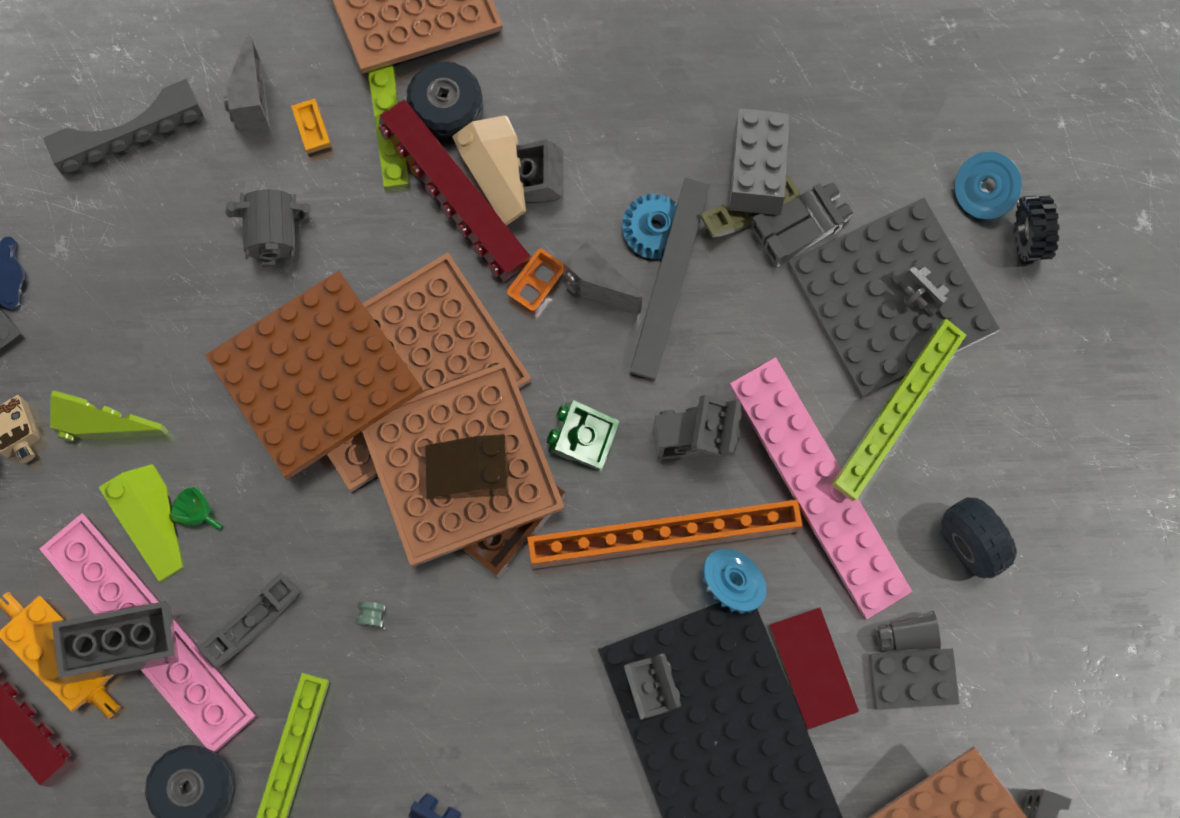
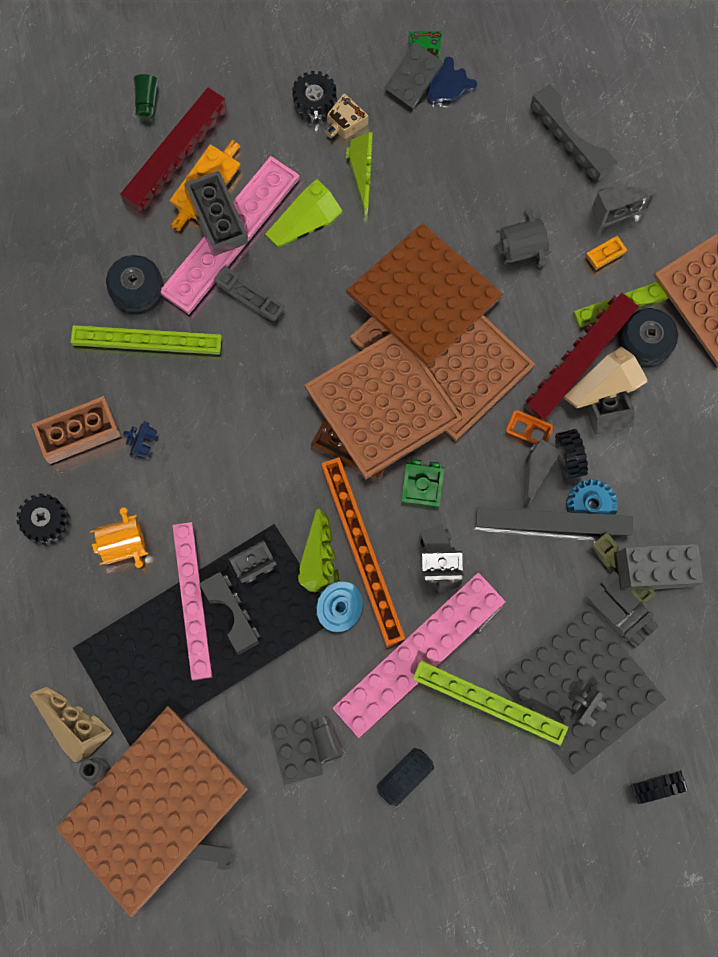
camera: 80 degrees right, 0 degrees up
green piece [170,487,222,530] -> none
sand green wheel [355,601,386,628] -> none
dark brown slope [425,434,509,499] -> none
dark red tile [768,607,859,730] -> none
dark azure gear [955,152,1023,219] -> none
none -> bright pink plate [173,522,212,680]
none -> dark grey arch [199,572,260,655]
none -> lime wedge [298,509,339,593]
none -> black wheel [555,429,588,480]

